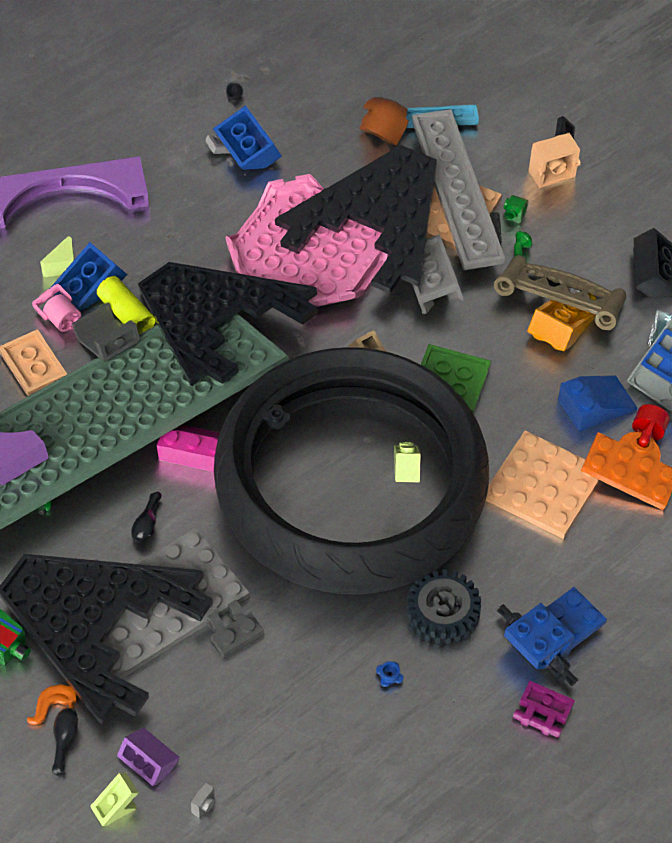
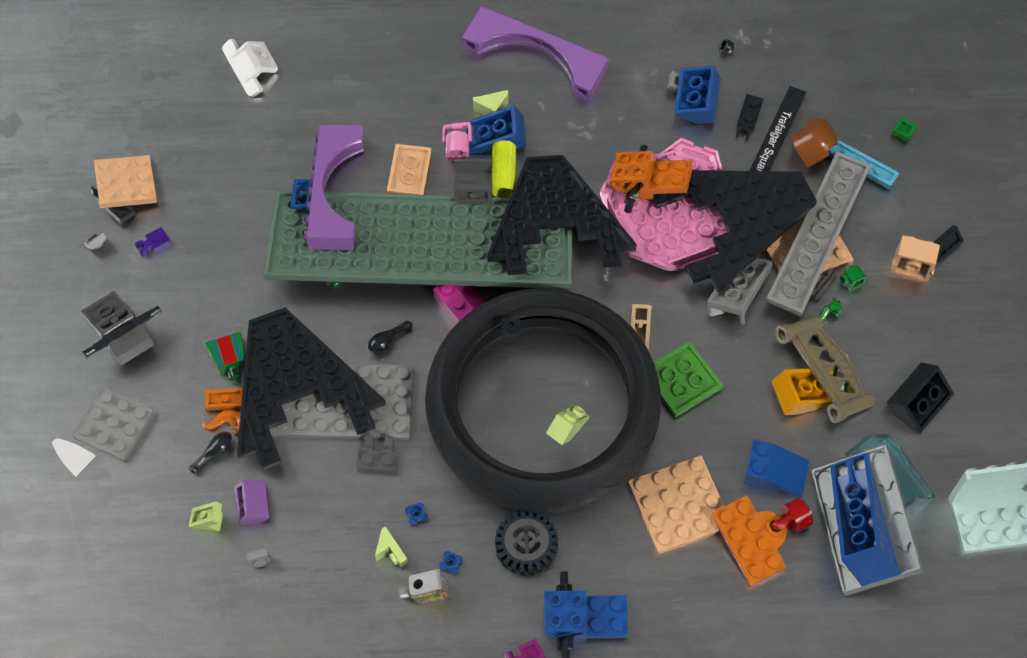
camera: 40 degrees right, 10 degrees up
none -> orange plate [205,388,243,411]
none -> yellowish green slope [375,526,408,569]
none -> light grey torso [399,569,450,604]
none -> blue plate [405,503,428,525]
none -> orange piece [610,145,693,213]
none -> black plate [736,94,764,140]
none -> black tile [749,86,806,171]
none -> green plate [892,117,917,142]

